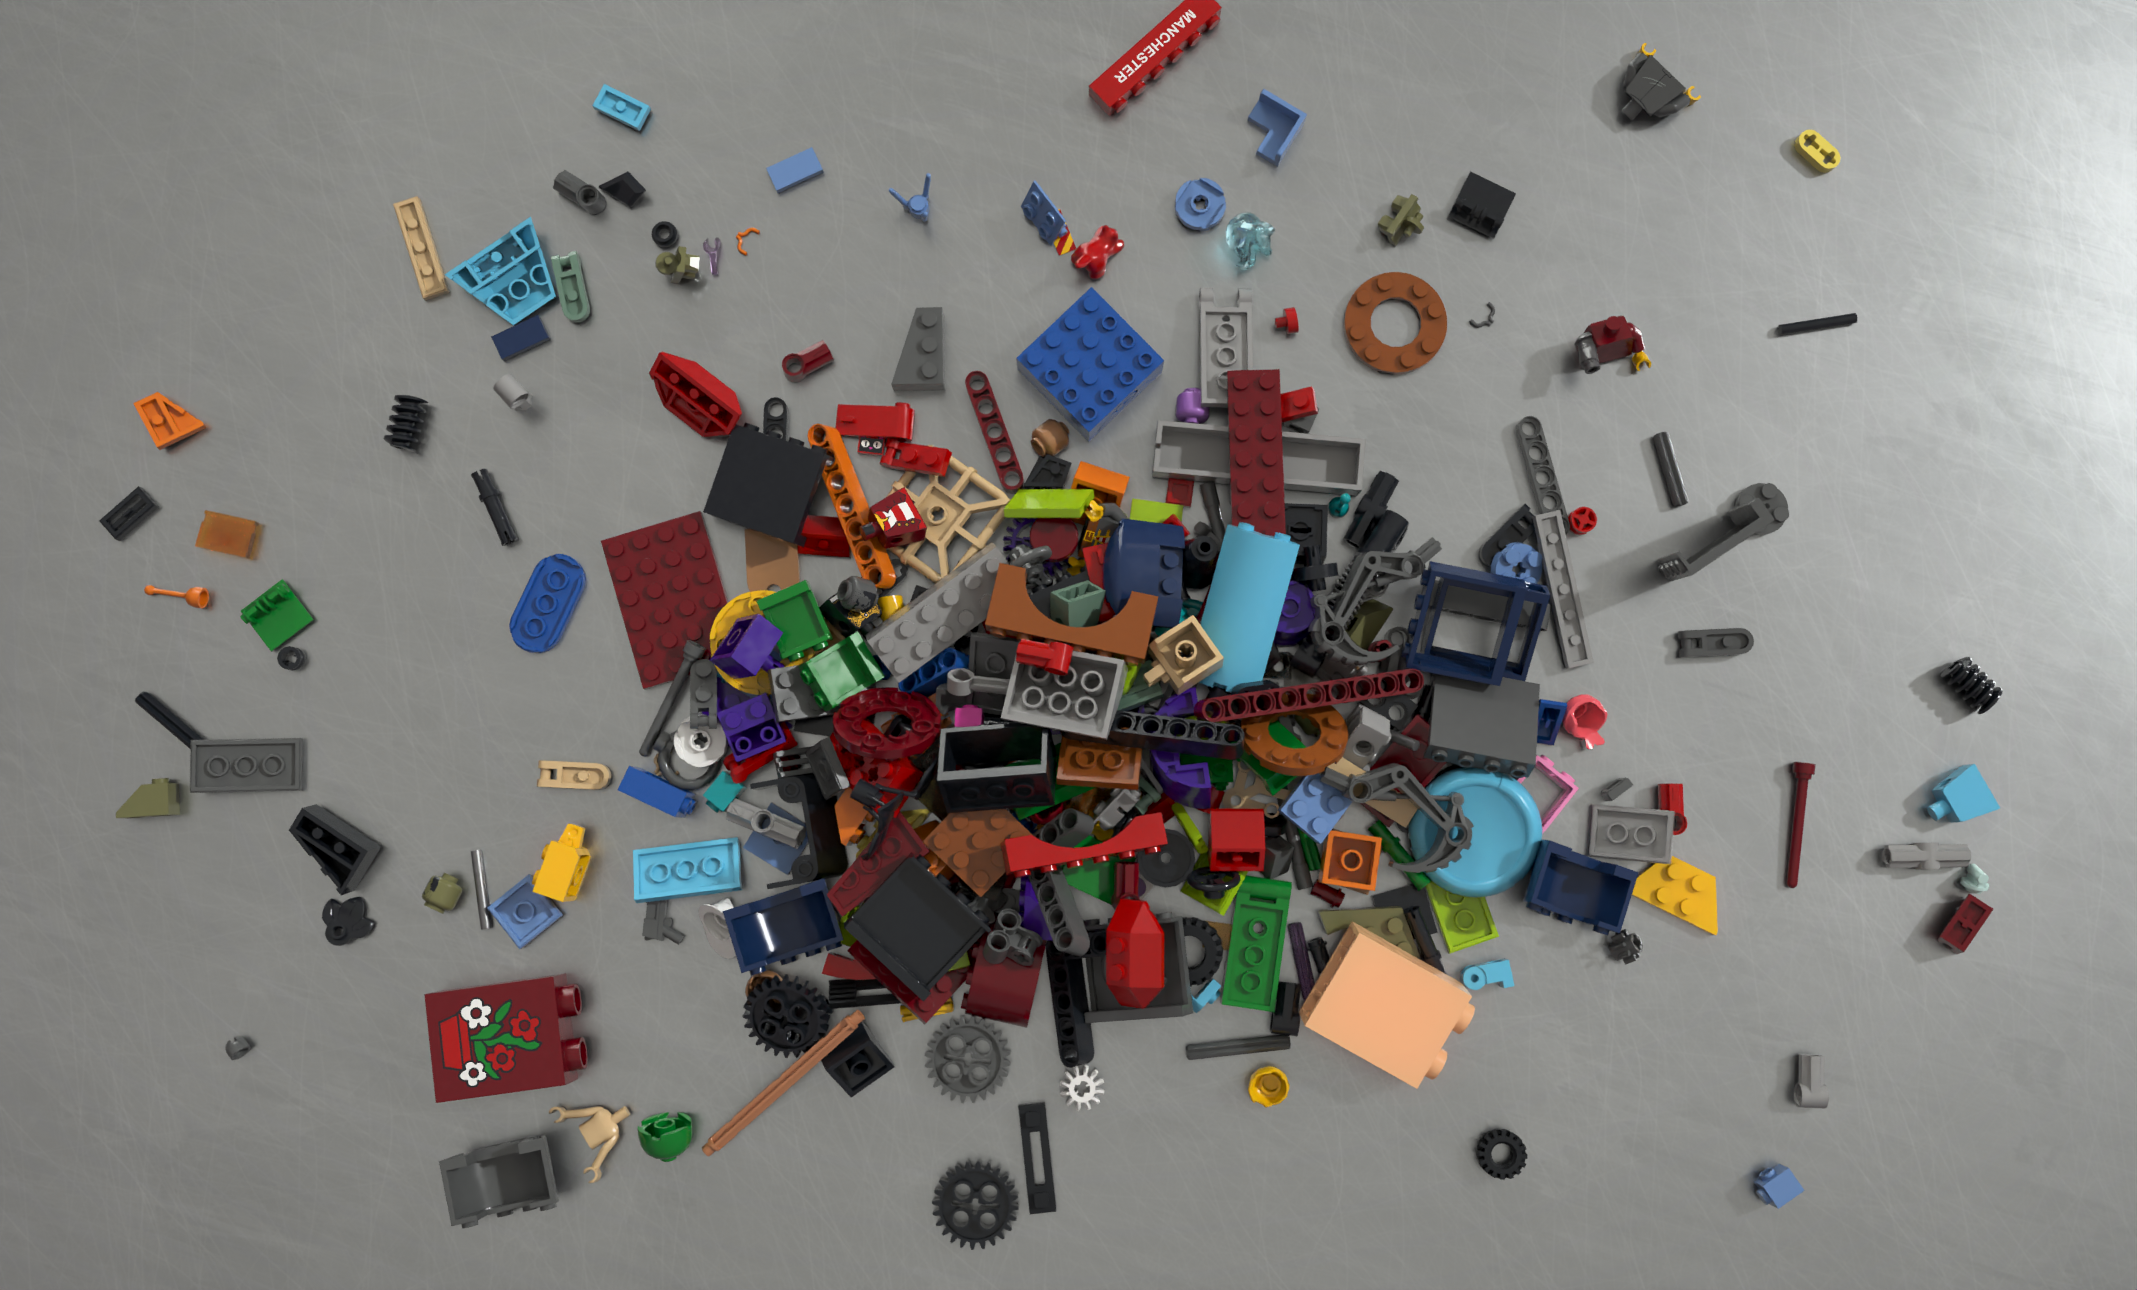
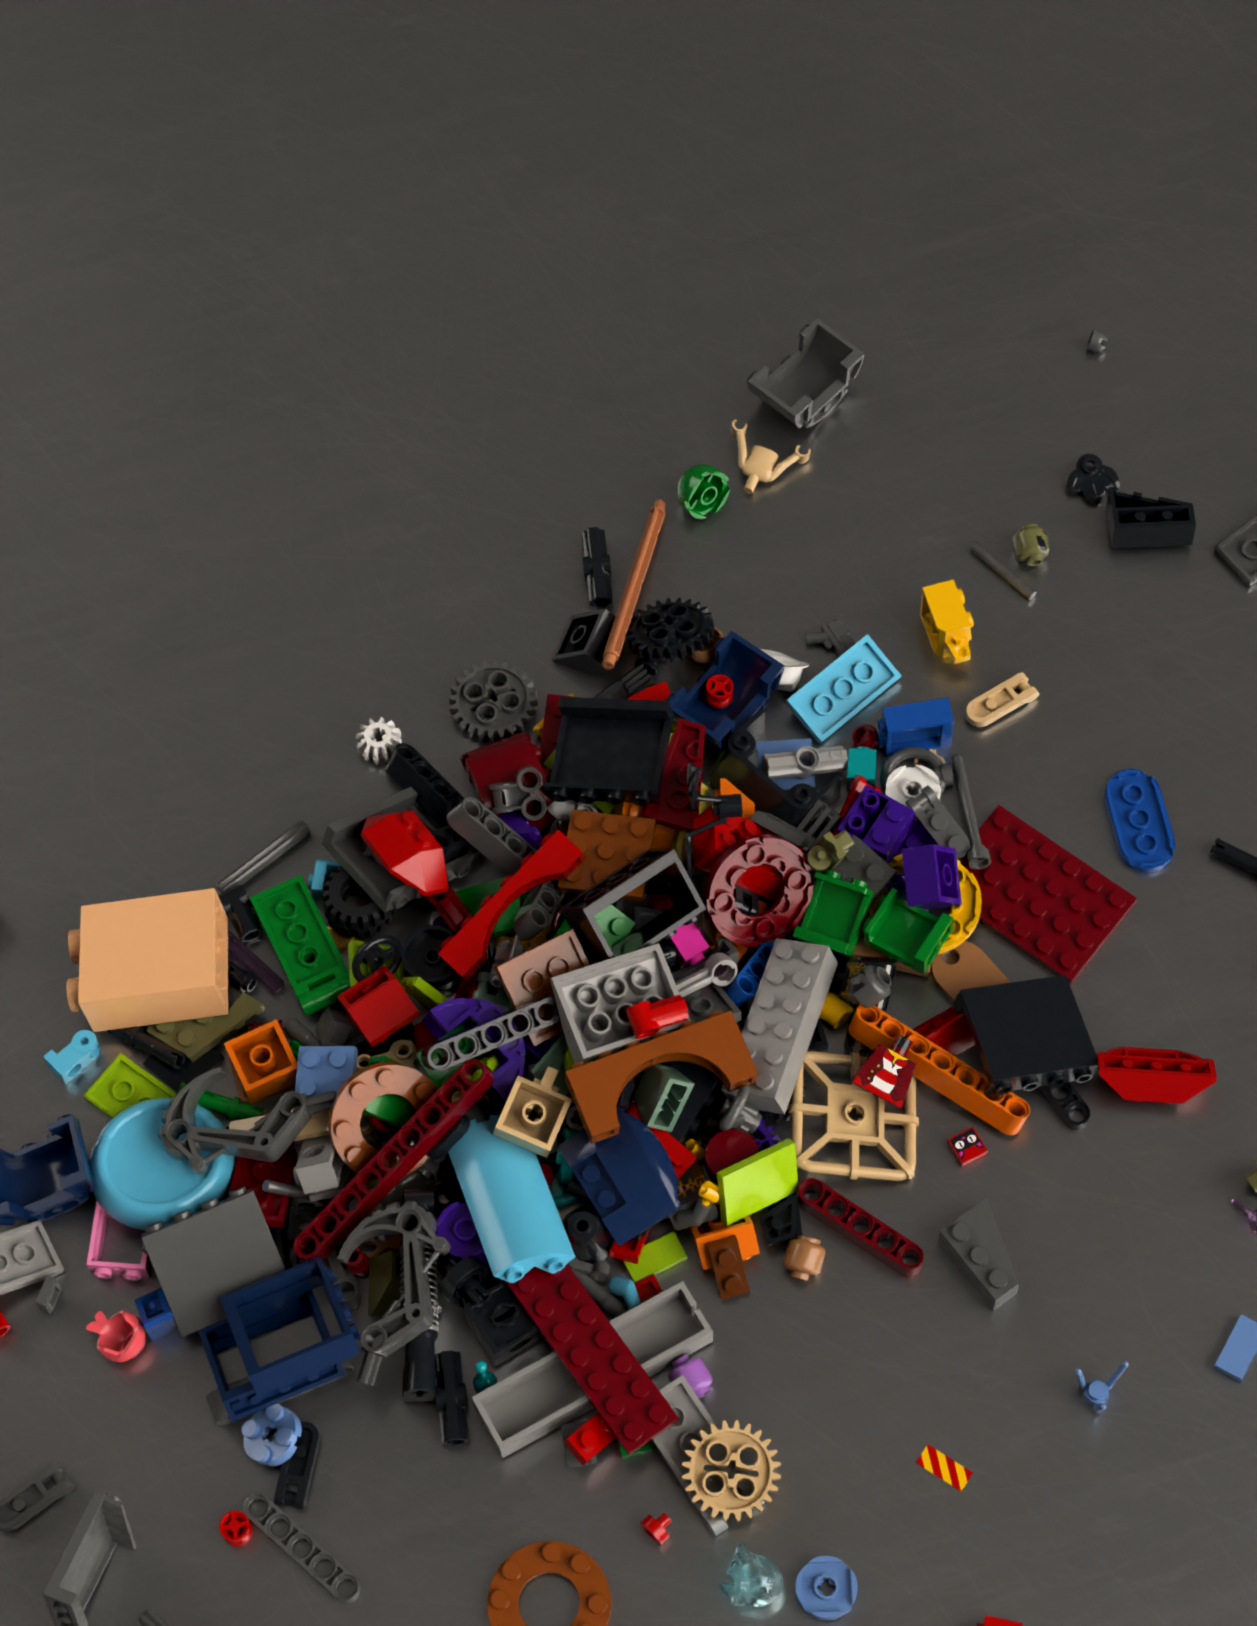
camera: 150 degrees right, 20 degrees down
dark red brick [424,973,588,1103] -> none
medium blue plate [487,874,563,949] -> none
orange piece [736,227,760,255] -> none
dark red piece [782,340,834,382] -> none
red door [835,402,915,442] -> none
red plate [879,439,952,477] -> none
black gear [932,1159,1019,1250] -> none
blue piece [1016,287,1164,442] -> none
black container [1018,1102,1056,1214] -> none
medium blue hinge [1021,180,1068,246] -> none
red animal [1071,225,1125,279] -> none
yellow hair [1248,1066,1290,1108] -> none
light grey plate [1532,510,1594,668] -> none
none -> black piece [582,527,613,609]
none -> medium azure arm [608,1275,641,1311]
none -> tan gear [681,1420,781,1522]
none -> red wheel [705,674,734,709]
none -> reddish brown plate [706,1235,750,1300]
none -> olive hips [807,830,855,871]
none -> dark red plate [852,724,878,749]

